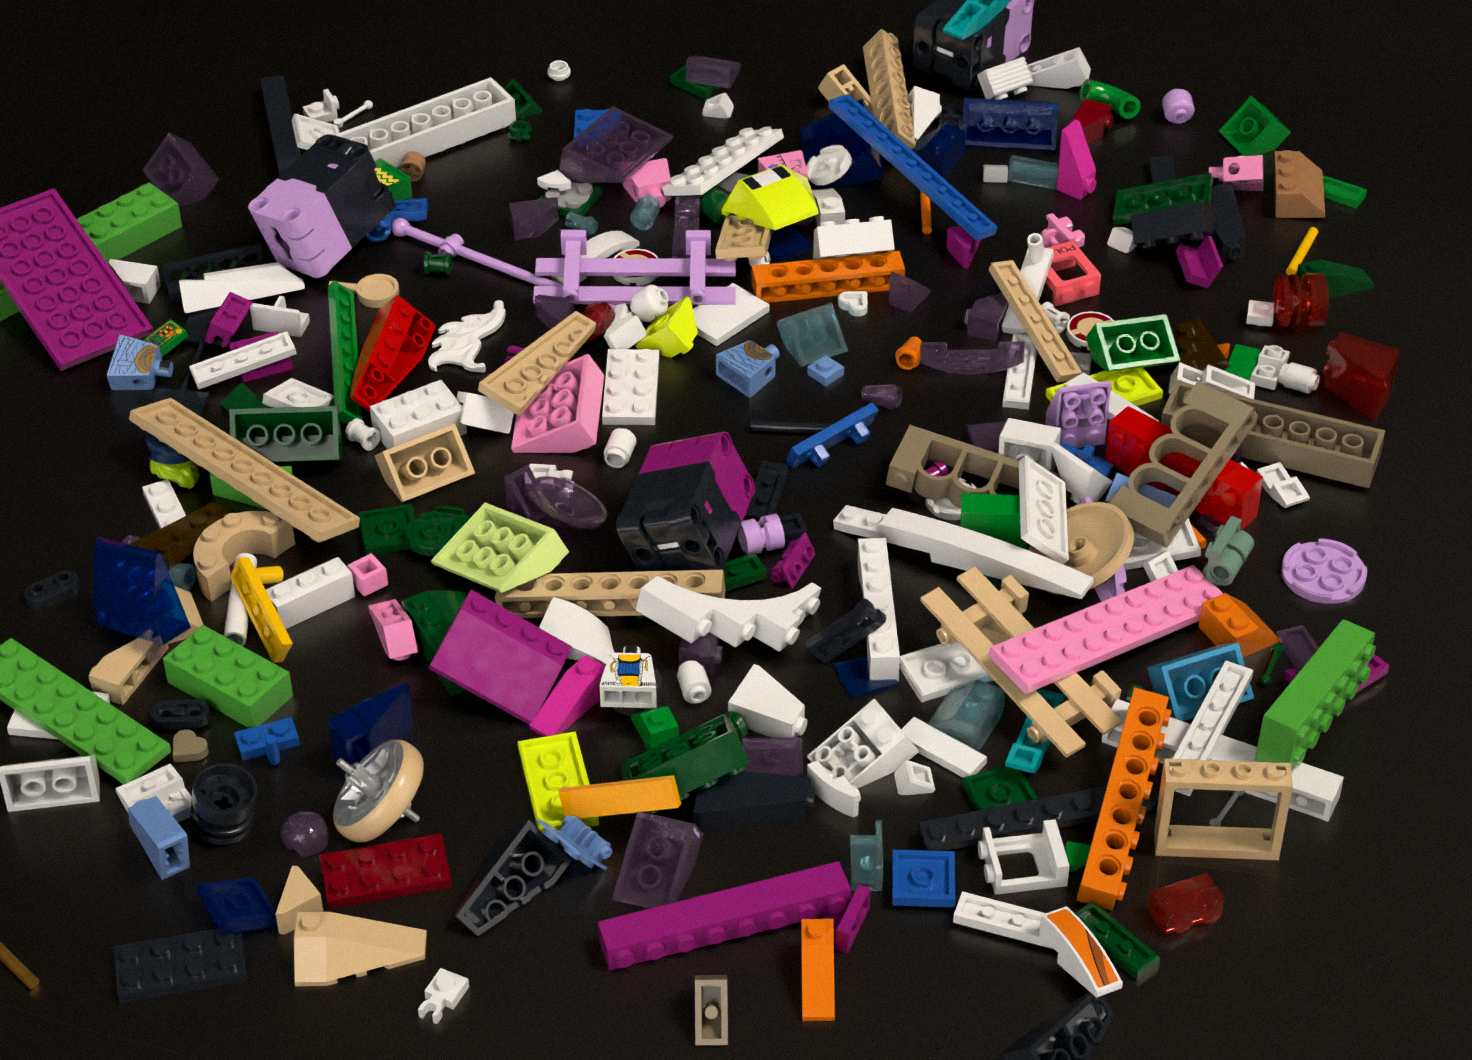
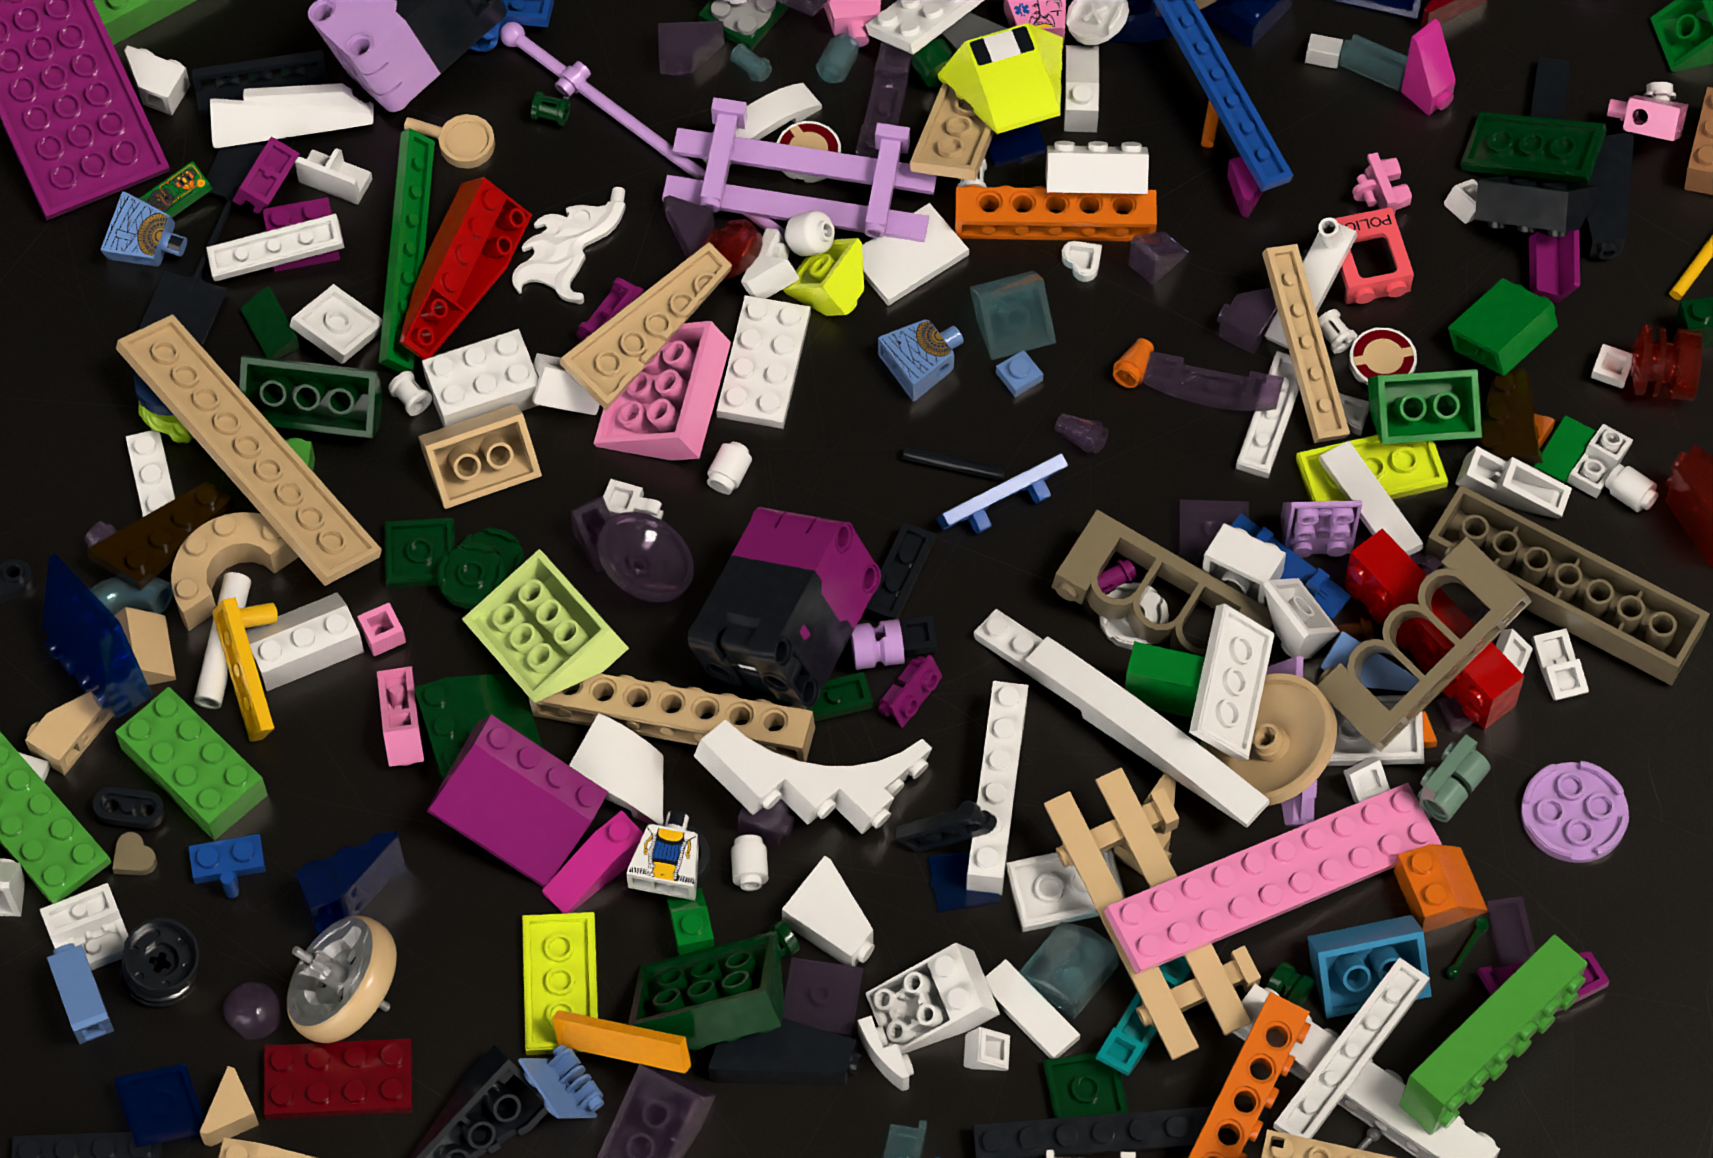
camera: 10 degrees right, 20 degrees up
none -> green brick [1448,278,1558,376]

